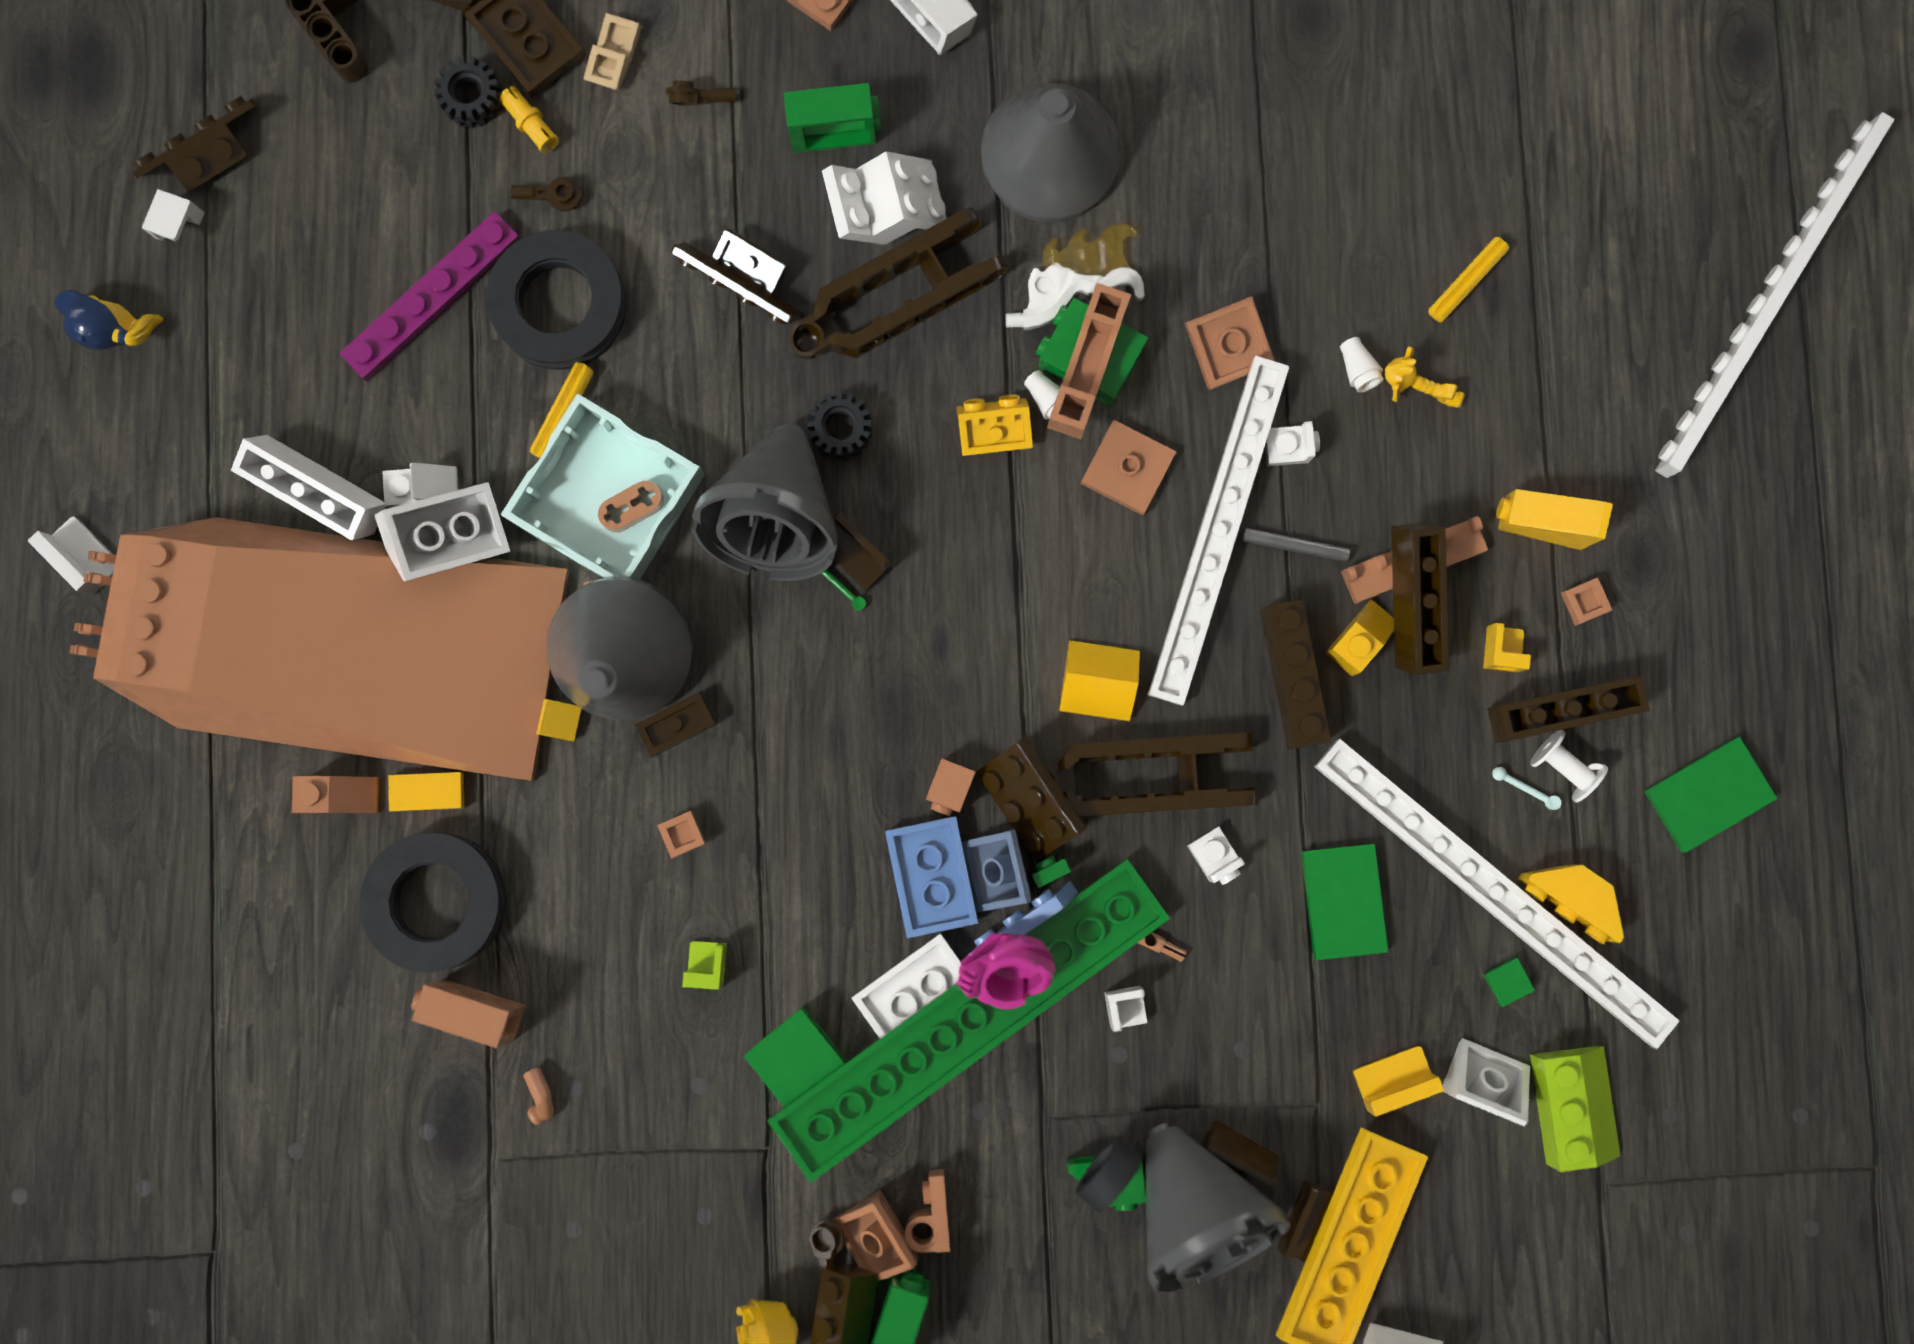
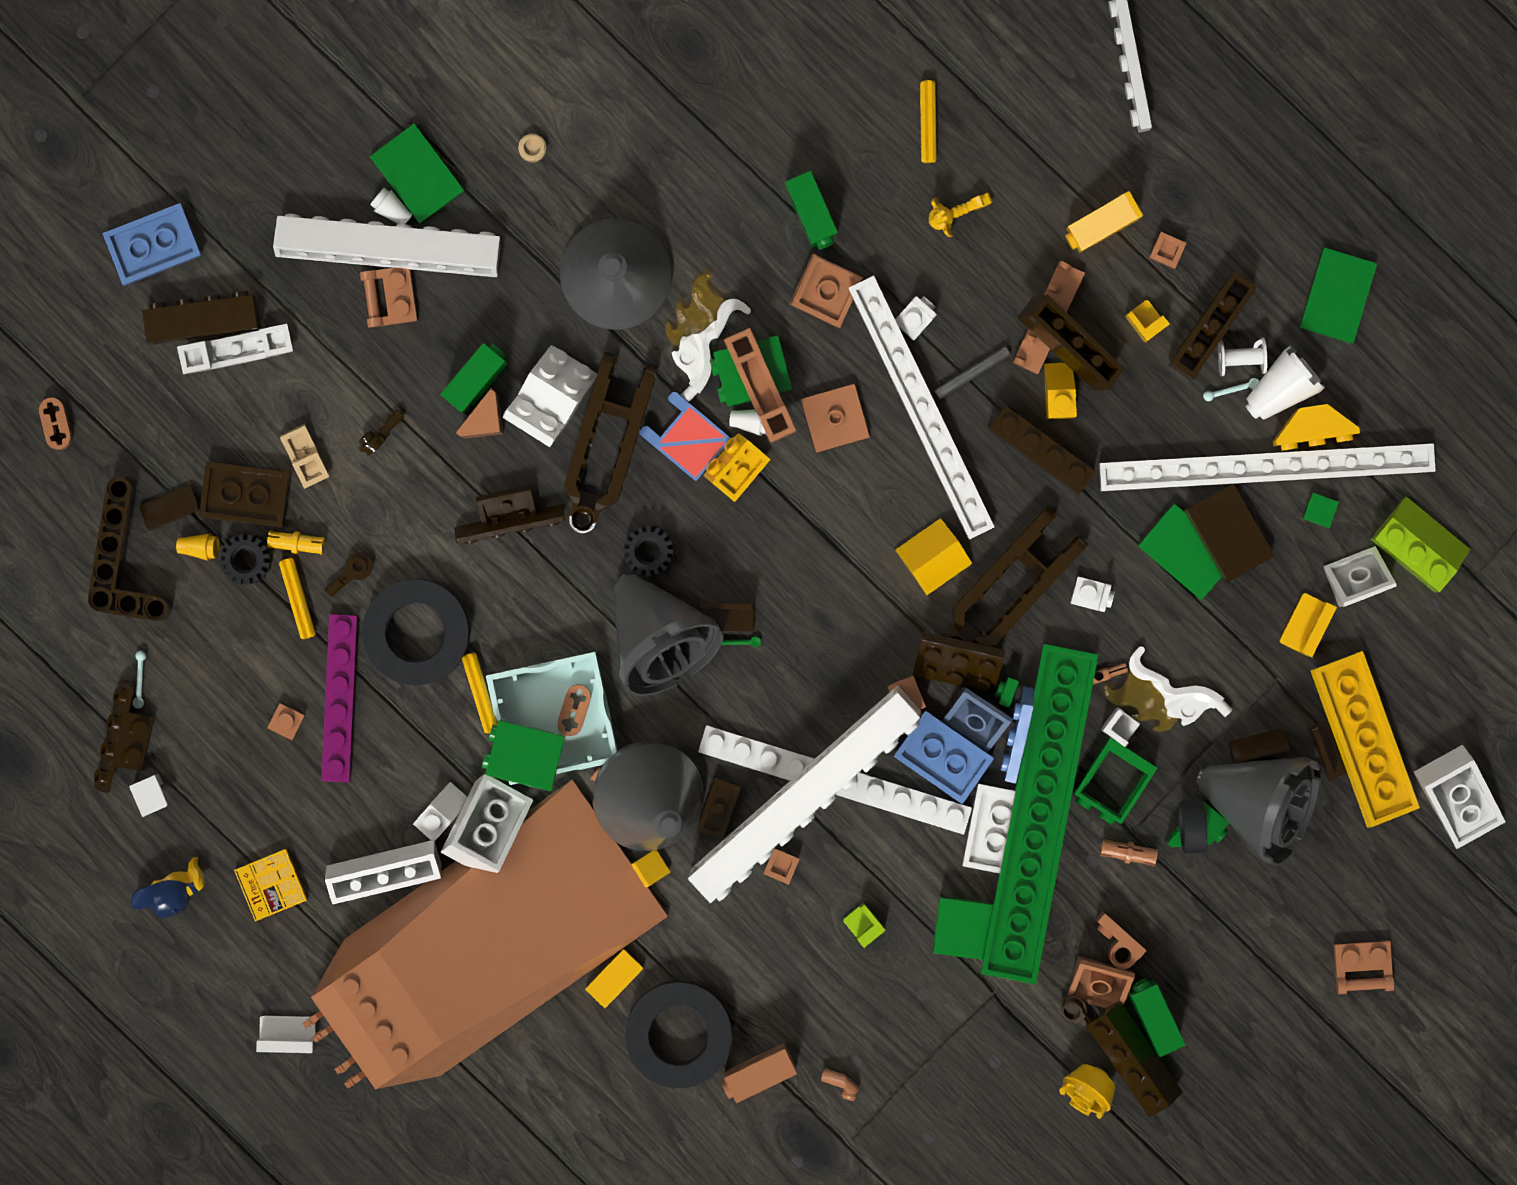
camera: 40 degrees left, 5 degrees up
nougat slope [292,776,379,814] -> none
dark pink helmet [957,932,1055,1009] -> none
white cone [1340,337,1383,393] -> none
none -> light aqua hinge [133,650,146,708]
none -> yellow cone [176,533,220,561]
none -> yellow tile [234,848,308,922]
none -> nougat plate [268,703,306,740]
none -> yellow axle [279,558,315,639]
none -> nougat slope [456,389,503,439]
none -> green brick [482,720,565,791]
none -> coral flag [639,392,730,481]
none -> white brick [688,685,920,903]
none -> white plate [698,725,972,834]
none -> green brick [785,171,838,250]
none -> green window [1072,737,1158,825]
none -> nougat pin [1100,838,1158,867]
none -> piece [1104,646,1233,732]
none -> dark brown tile [1184,484,1274,583]
none -> white cone [1246,345,1325,420]

